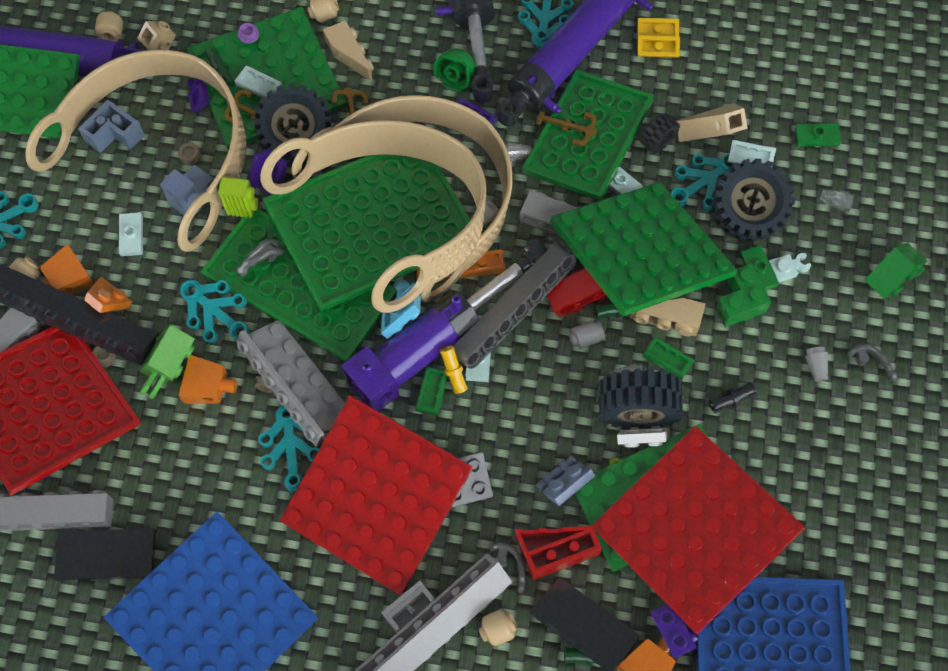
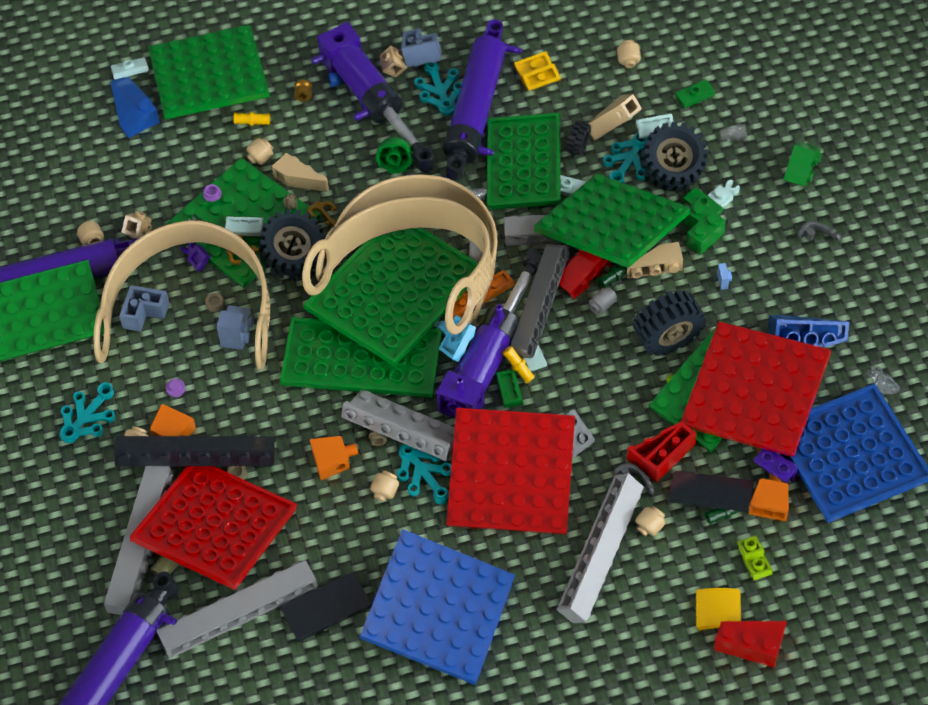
camera: 25 degrees left, 10 degrees down
orange wing [84,277,132,313] -> none
light aqua plate [119,212,143,257] -> none
bright green brick [140,325,195,399] -> none
teal plant [180,280,250,343] -> none
lime brick [218,177,258,218] -> none
dark grey piece [237,238,284,276] -> none
dark purple bracket [247,148,288,196] -> none
light grey hinge [381,581,435,633] -> none
sand blue plate [535,456,595,506] -> none
pearl gold piece [536,111,597,147] -> none
white plate [617,426,670,447] -> none
green plate [642,336,694,381] -> none
black pin [709,382,757,414] -> none
light grey cone [805,347,828,382] -> none
none -> medium lavender plate [166,379,185,397]
none -> dark tan plate [284,193,297,211]
none -> tan head [370,471,399,502]
none -> tan head [617,40,641,68]
none -> light blue plate [717,263,732,290]
none -> blue wedge [767,315,849,347]
none -> clear plate [867,366,900,394]

